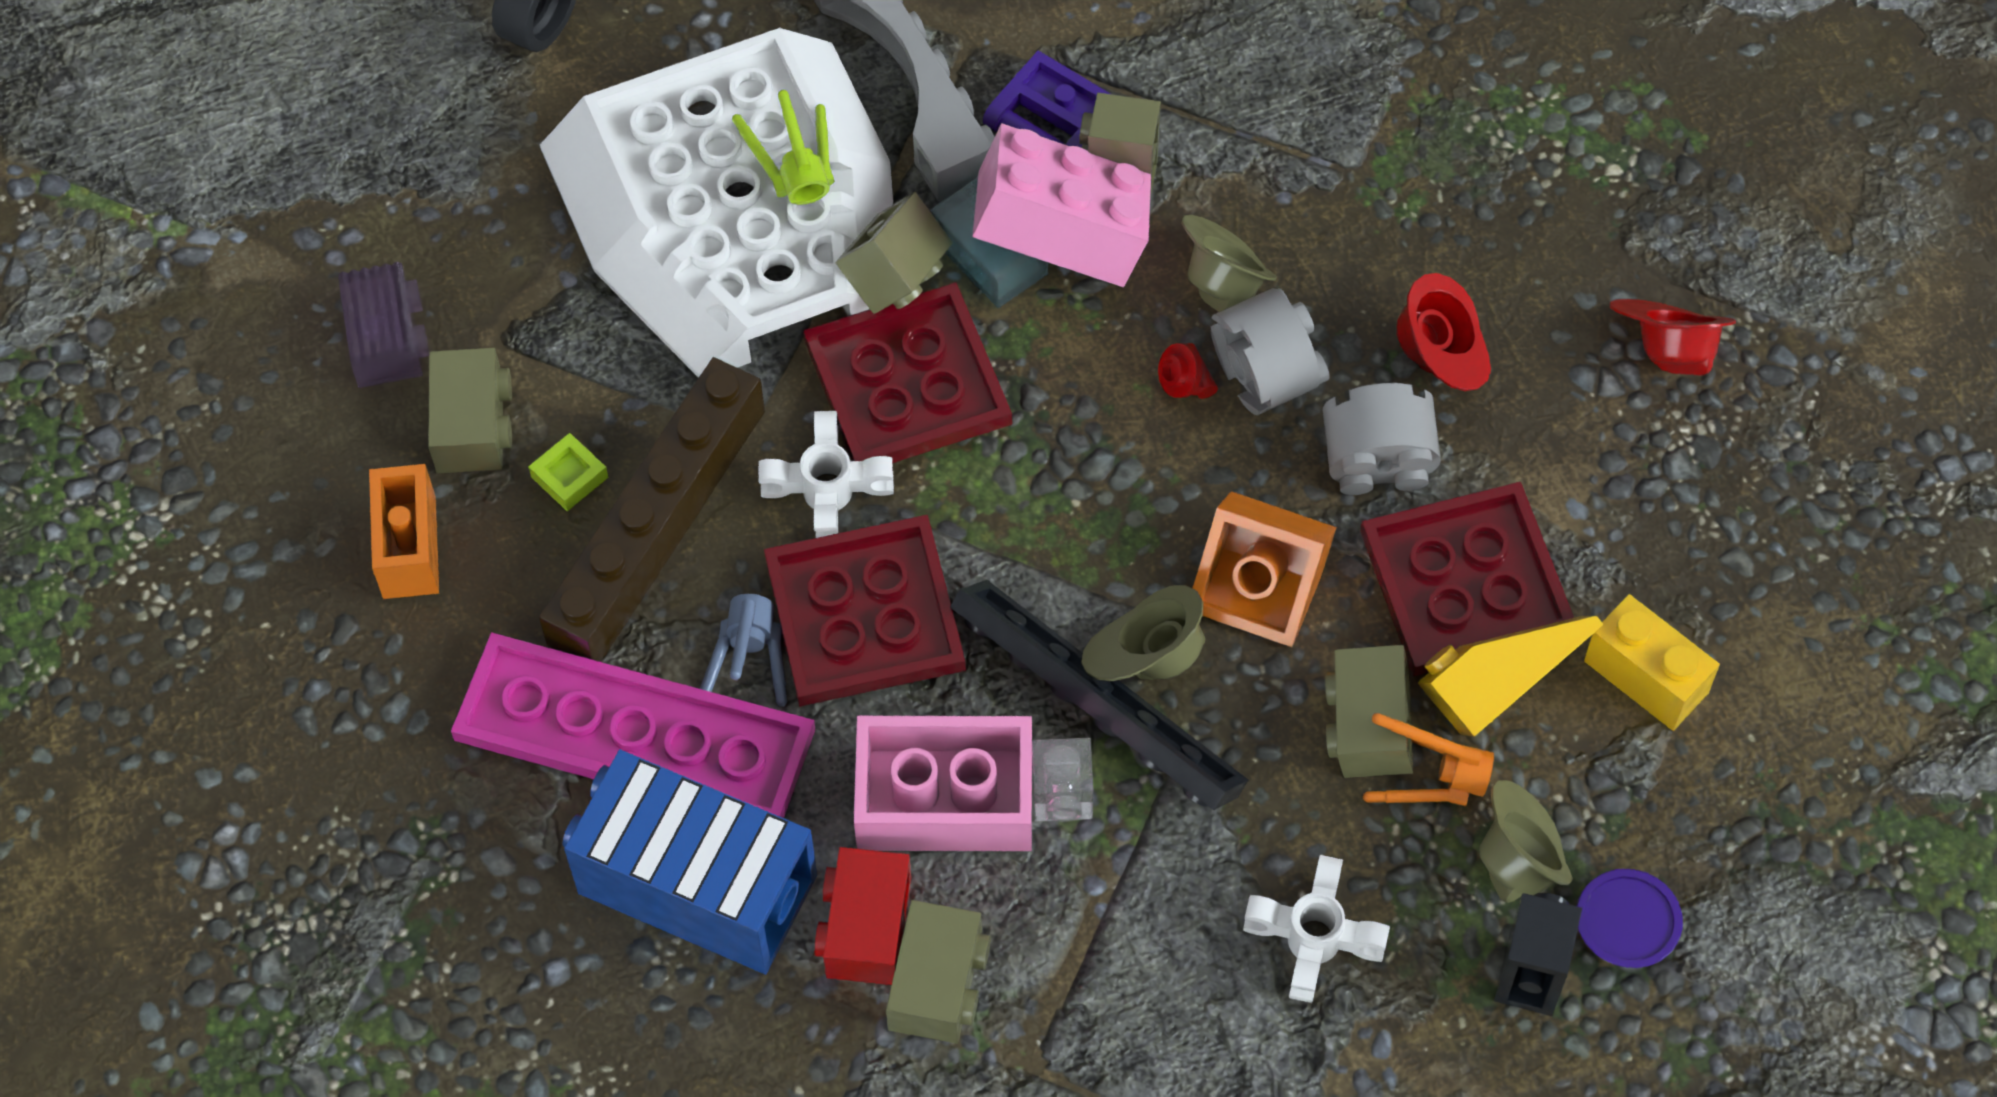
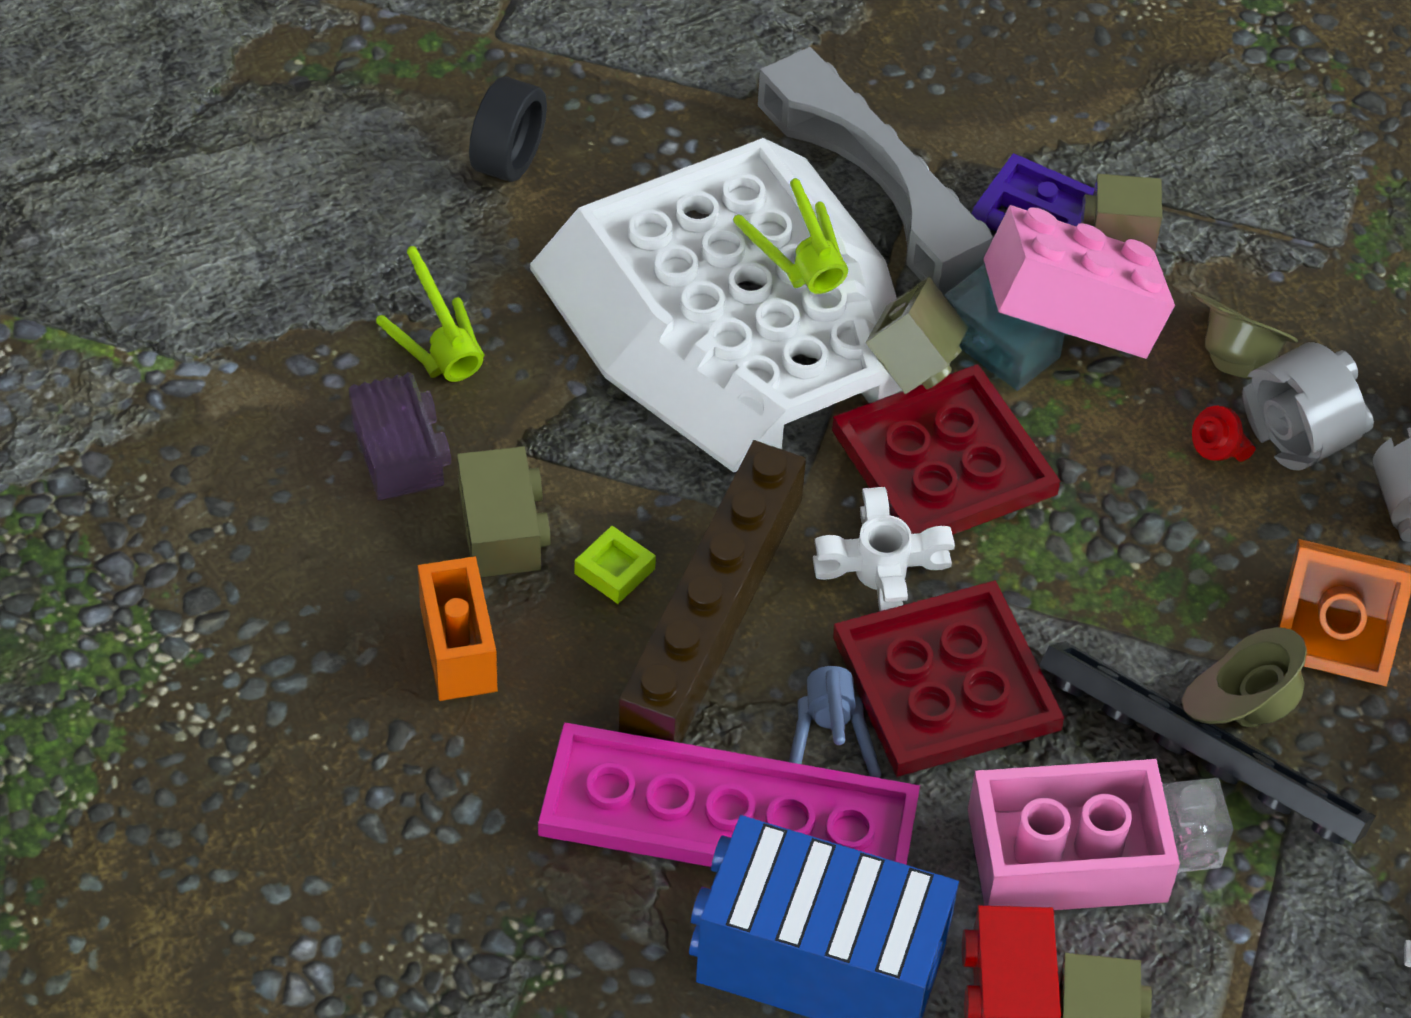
camera: 10 degrees left, 10 degrees down
none -> lime plant [376,246,485,382]

